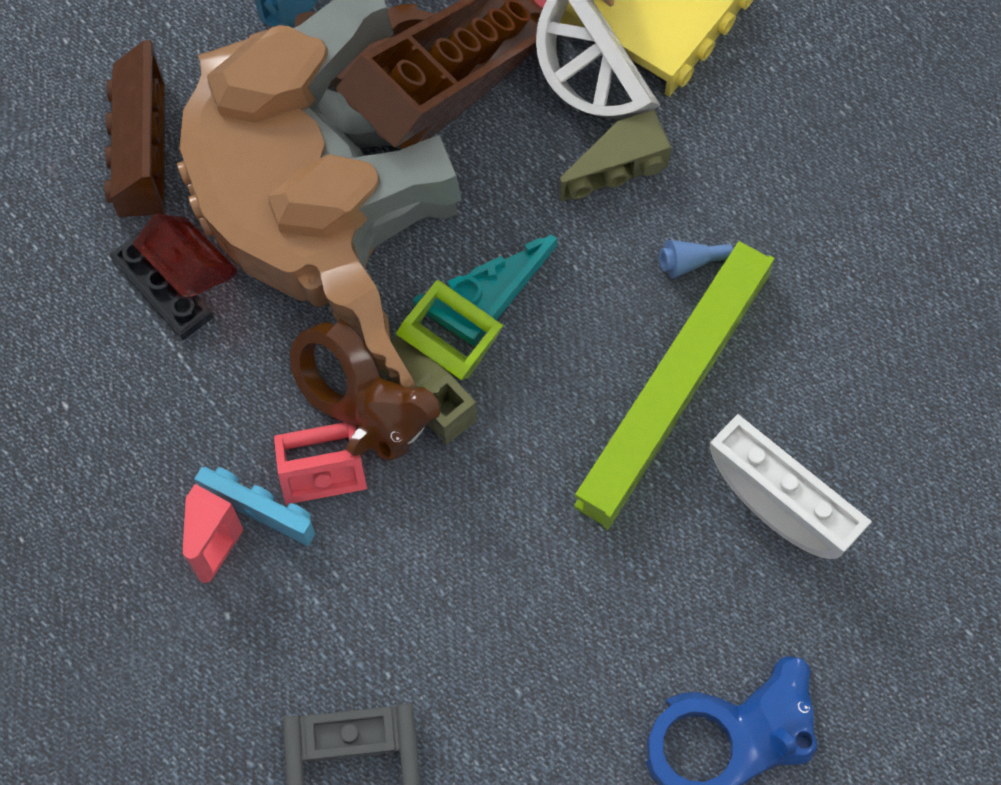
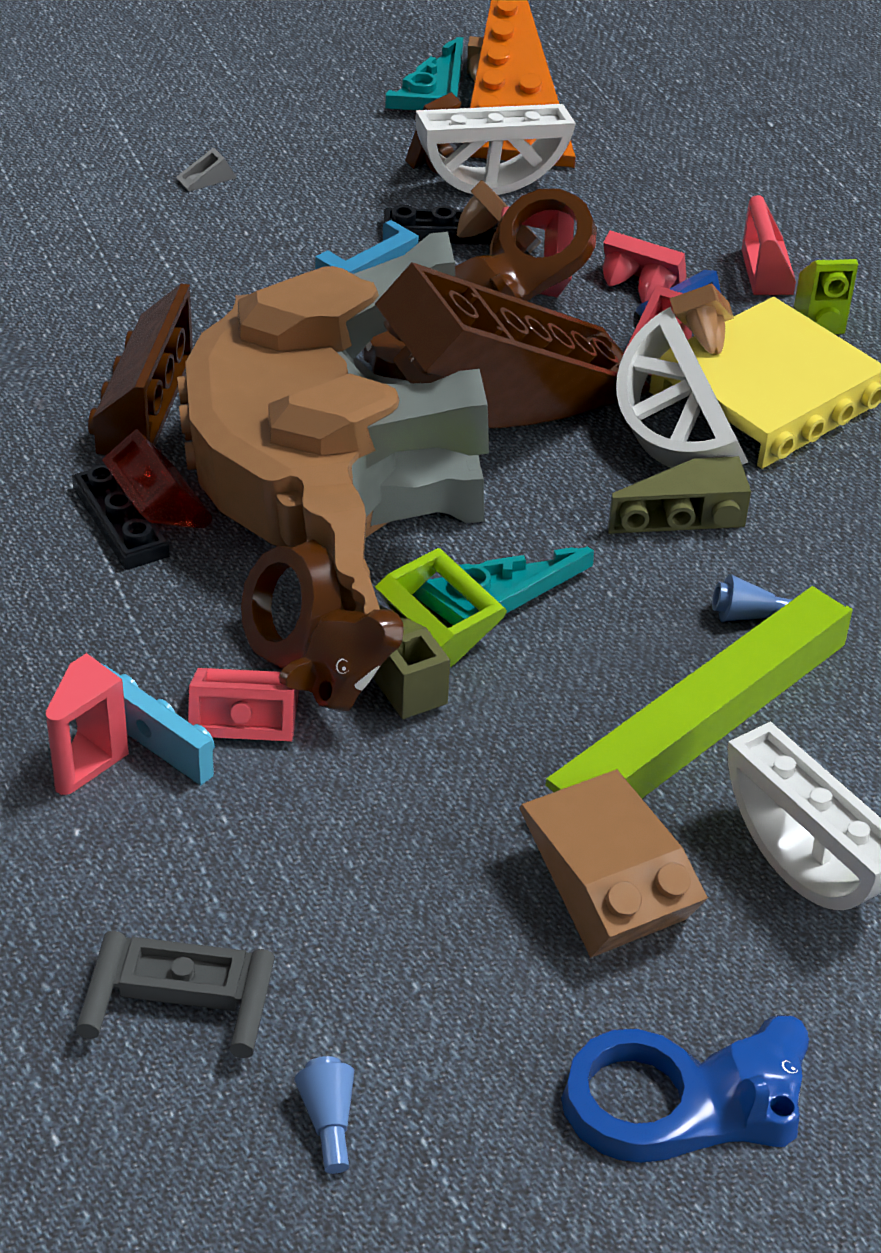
camera: 10 degrees right, 25 degrees down
none -> medium nougat slope [519,769,708,958]

